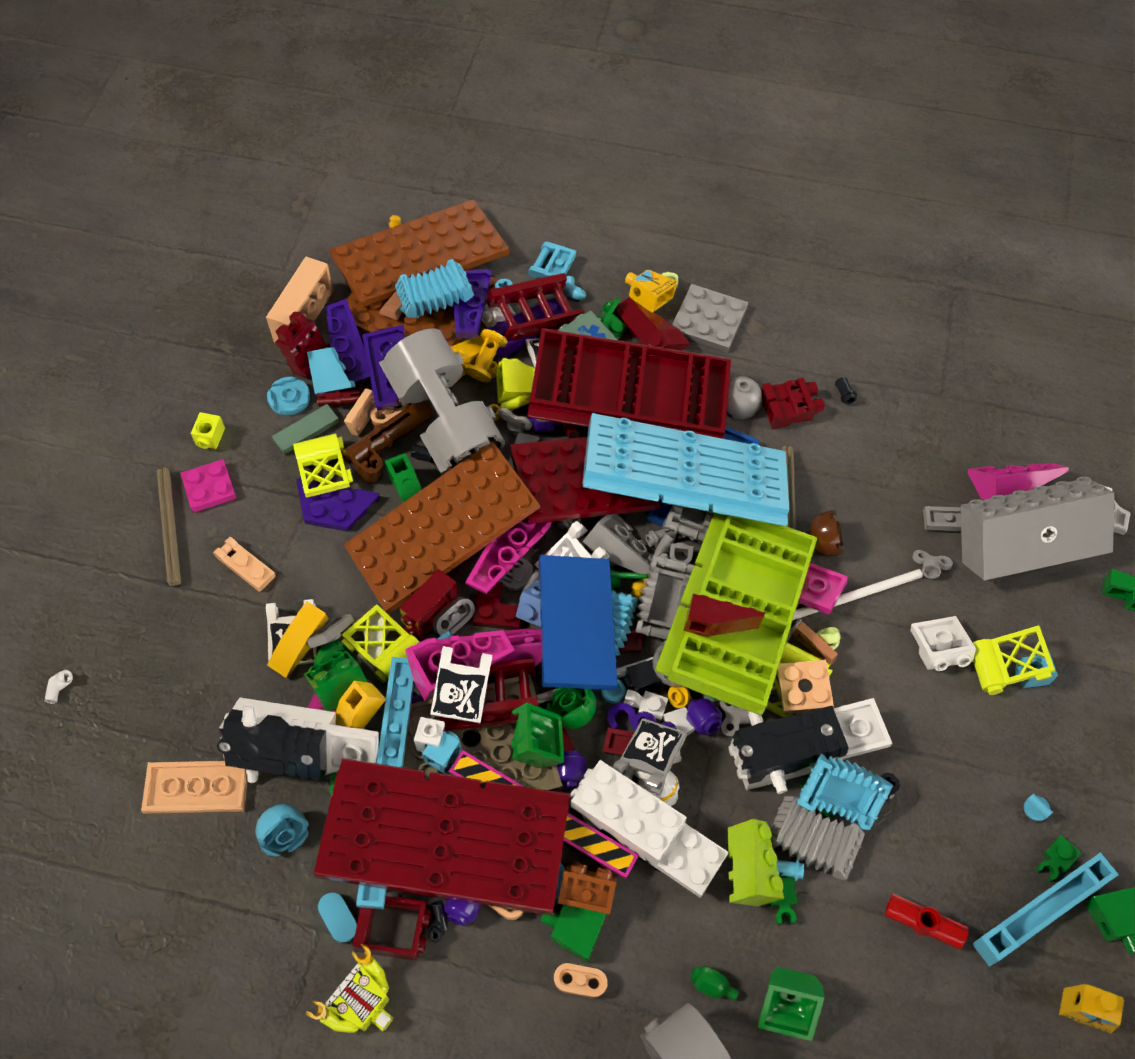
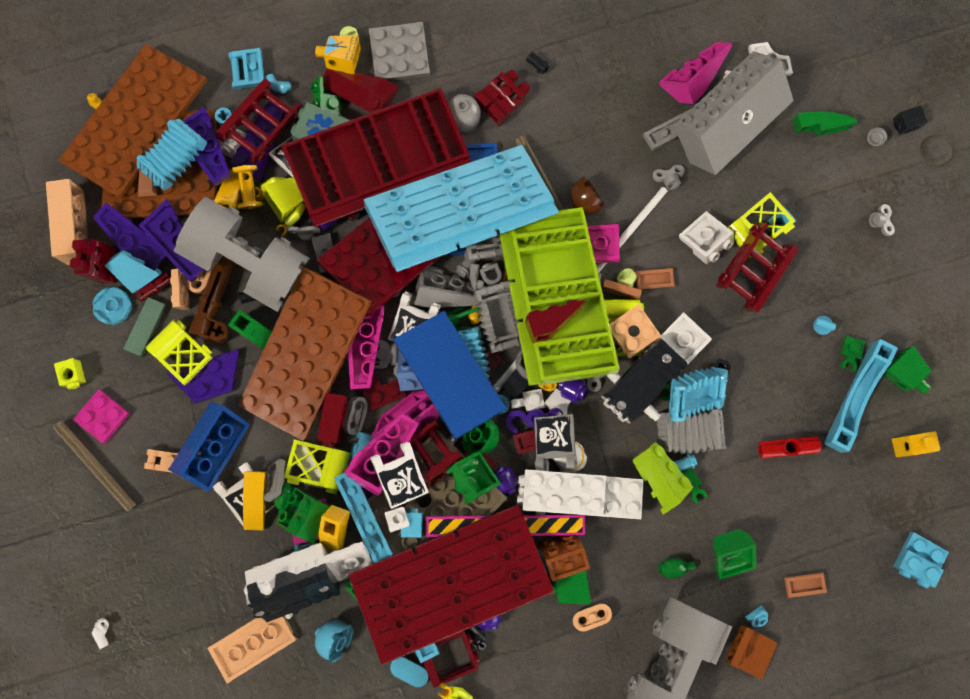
camera: 30 degrees left, 20 degrees up
none -> blue slope [168,402,250,492]
none -> nougat tile [635,268,675,290]
none -> dark red fence [716,223,799,312]

